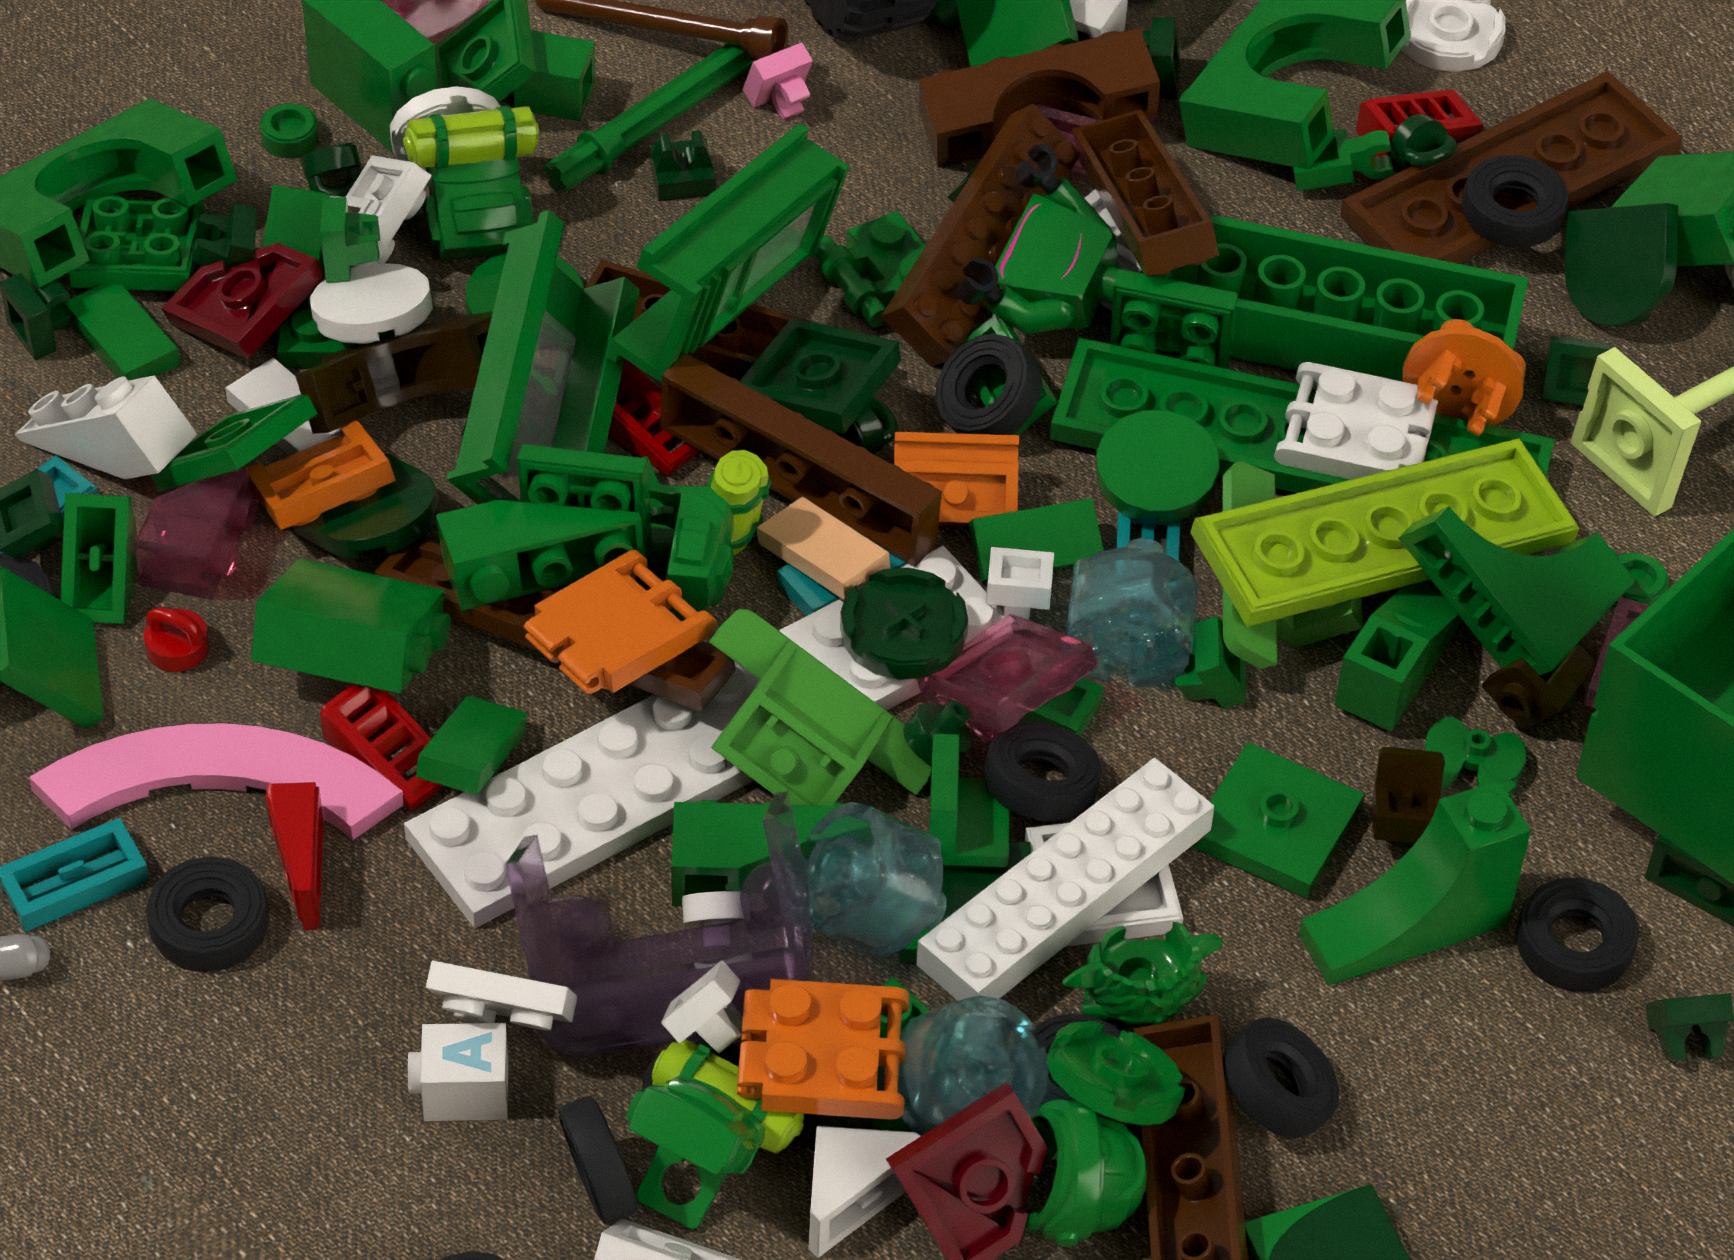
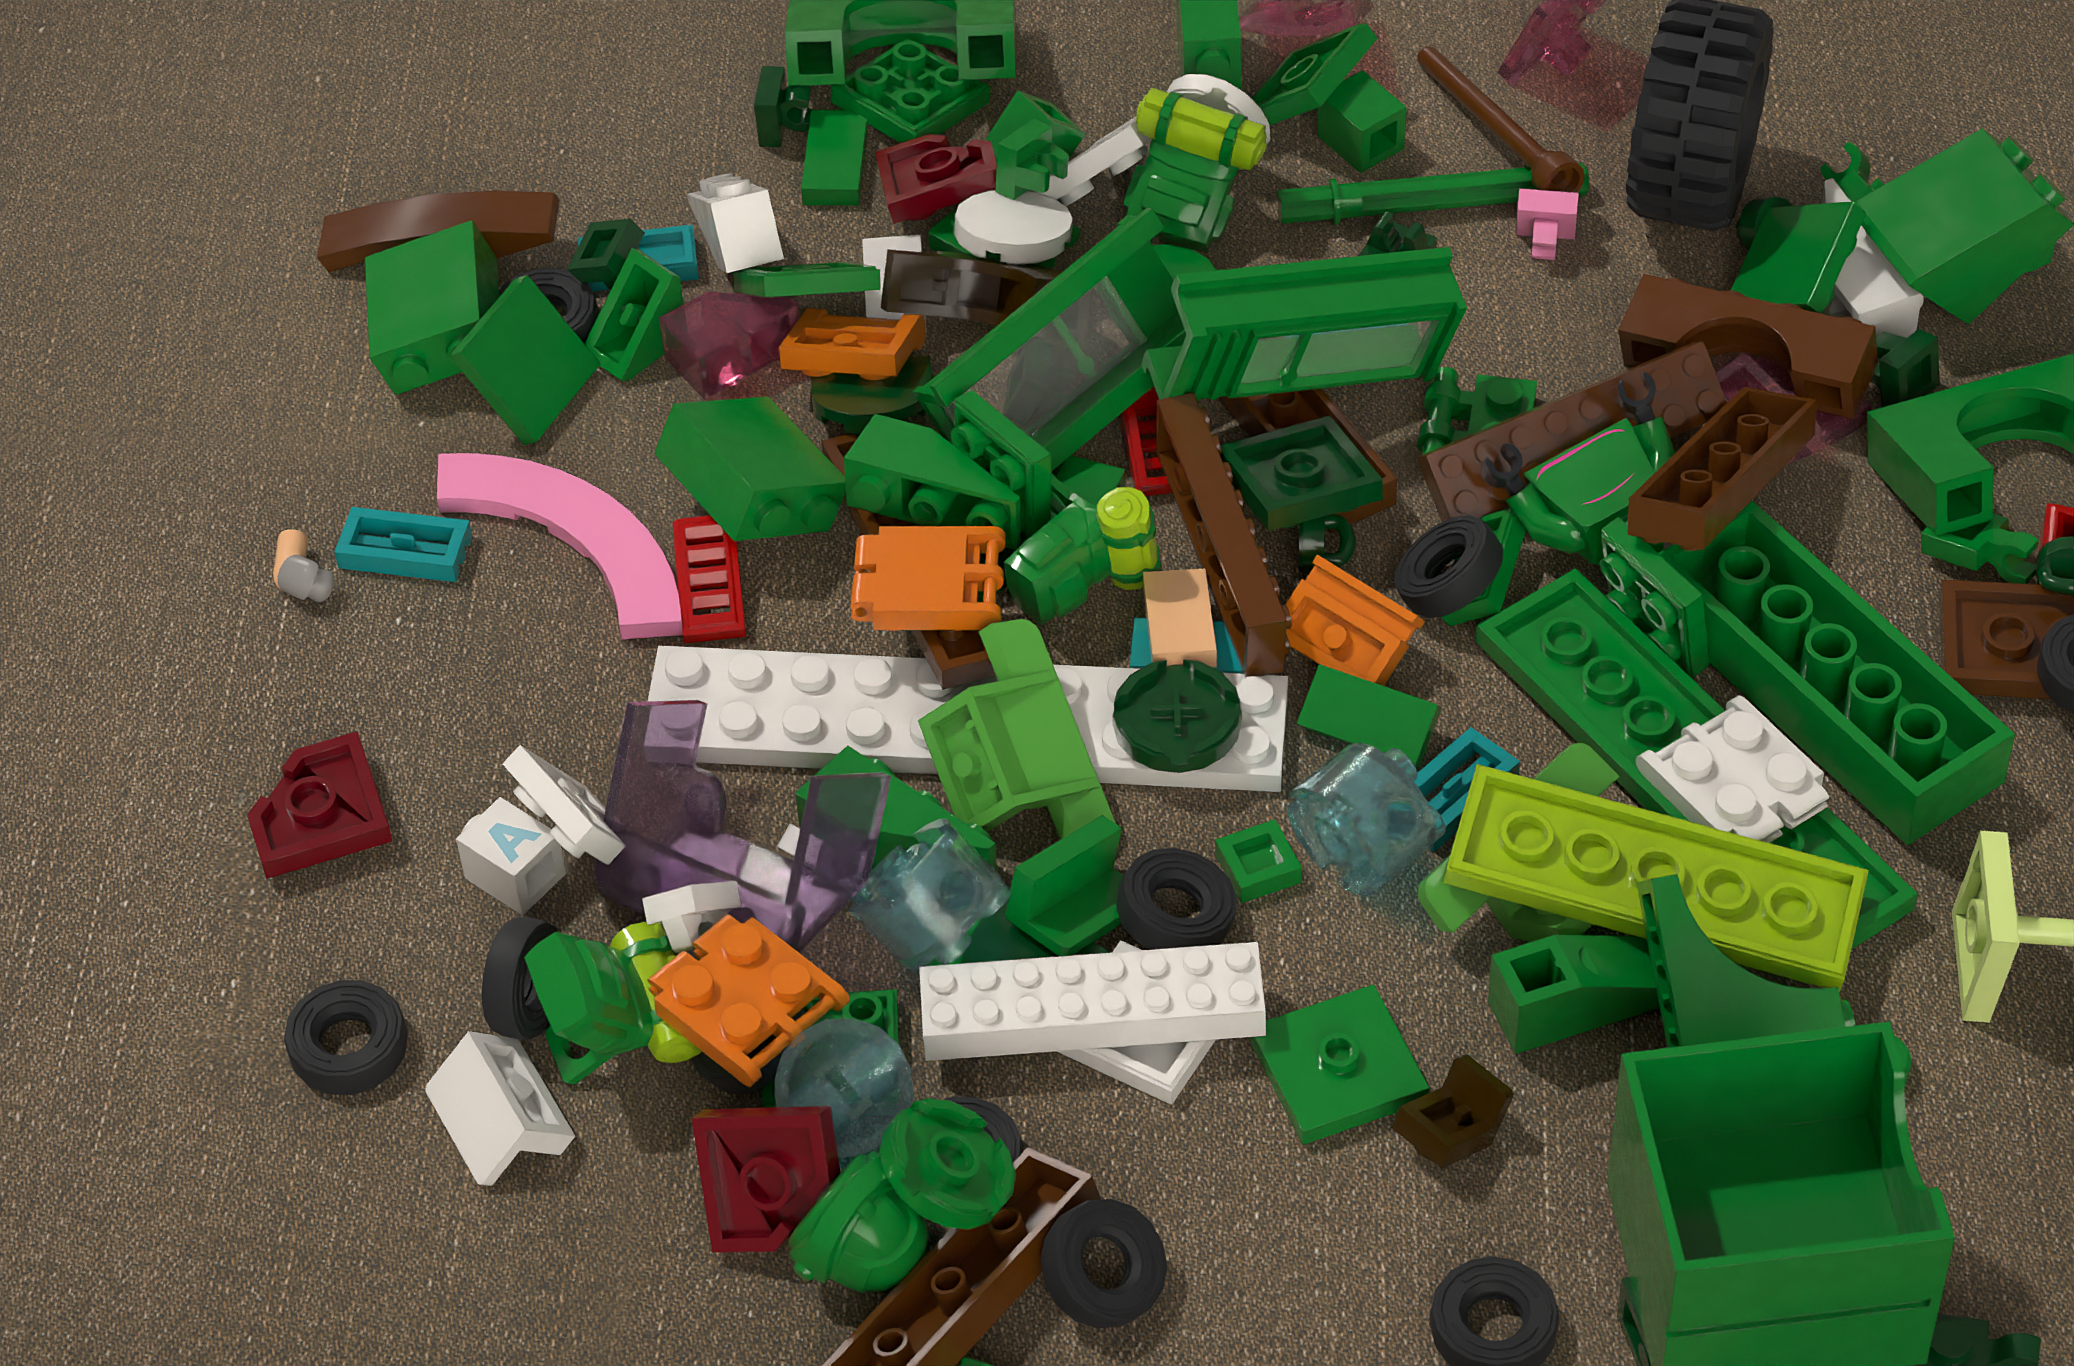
camera: 45 degrees right, 0 degrees up
red tile [143,607,210,672] -> none
black tyre [146,856,270,972] -> none
dark green tile [192,203,257,268] -> none
green tile [259,103,319,158] -> none
red slope [265,782,324,930] -> none
dark green tile [300,143,362,197] -> none
green tile [416,695,528,795] -> none
white slope [809,1126,921,1258] -> none
dark green tile [903,700,972,765] -> none
clear pink hinge [917,613,1098,740] -> none
white tile [986,547,1054,627] -> none
green hair [1062,922,1224,1027] -> none
green tile [1096,410,1220,523] -> none
green tile [1174,616,1246,709] -> none
green arch [1299,780,1531,986] -> none
orange plate [1403,319,1526,437] -> none
green piece [1424,716,1527,796] -> none
dark green tile [1541,335,1612,405] -> none
none -> dark red plate [247,731,393,879]

